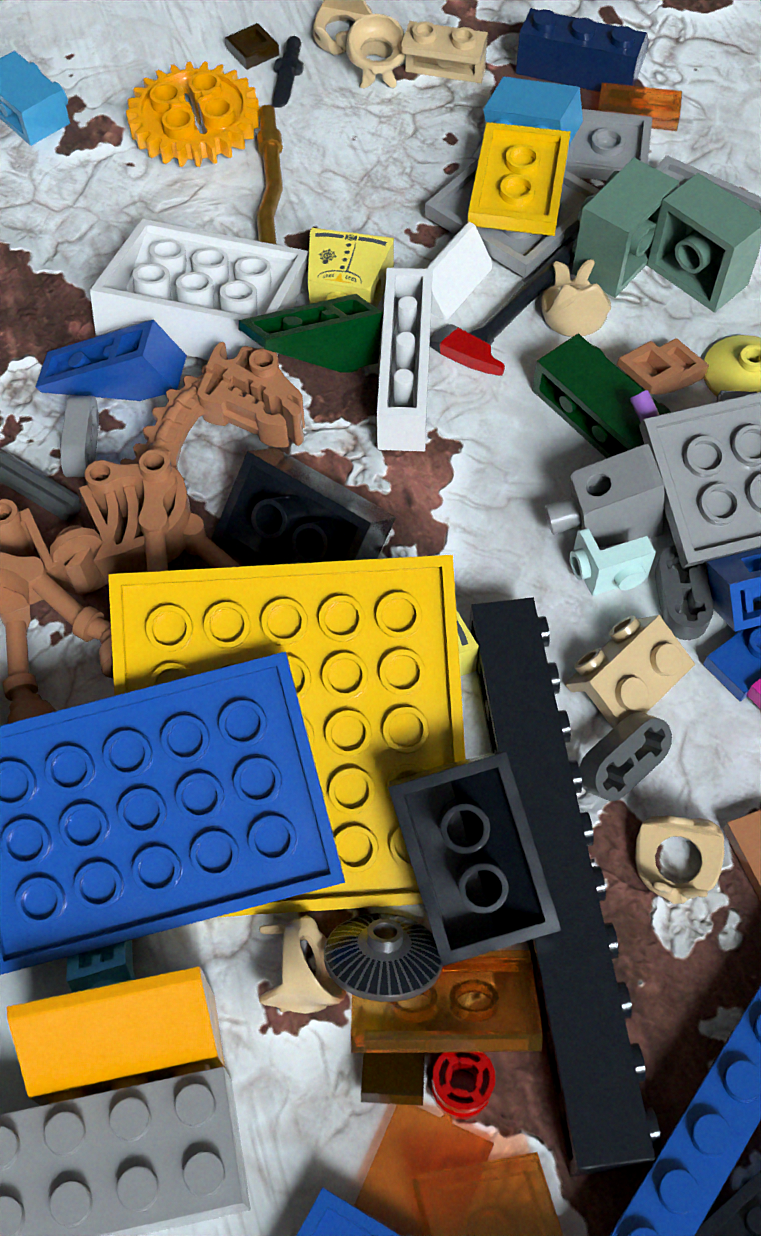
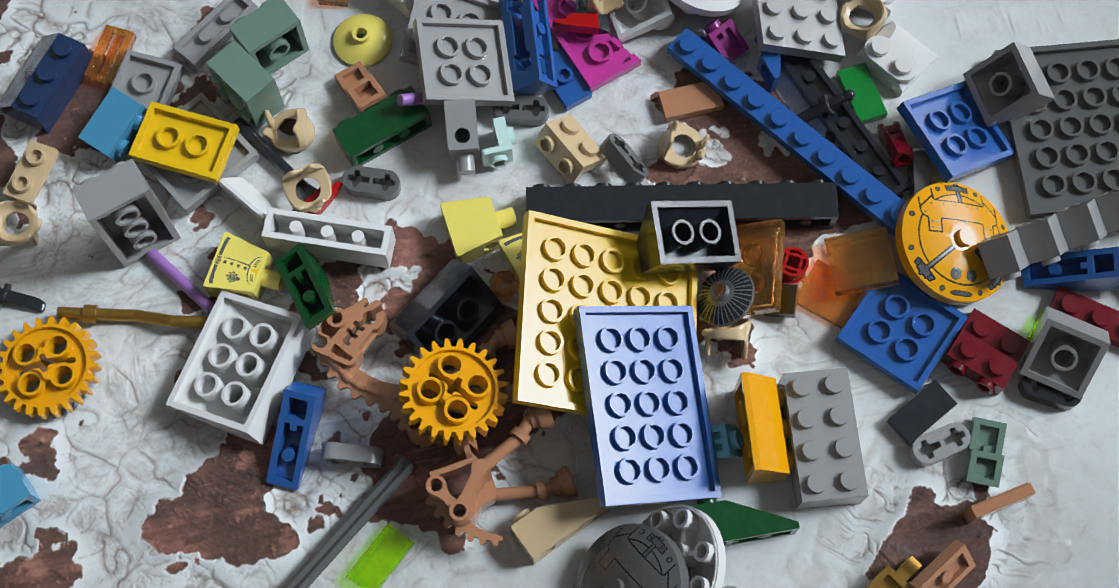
camera: 85 degrees left, 10 degrees up
none -> light grey brick [71,158,181,268]
none -> medium lavender bar [146,249,215,315]
none -> tan piece [282,163,332,213]
none -> dark grey beam [342,166,401,201]
none -> light orange gear [398,338,508,446]
none -> light yellow torso [440,197,517,264]

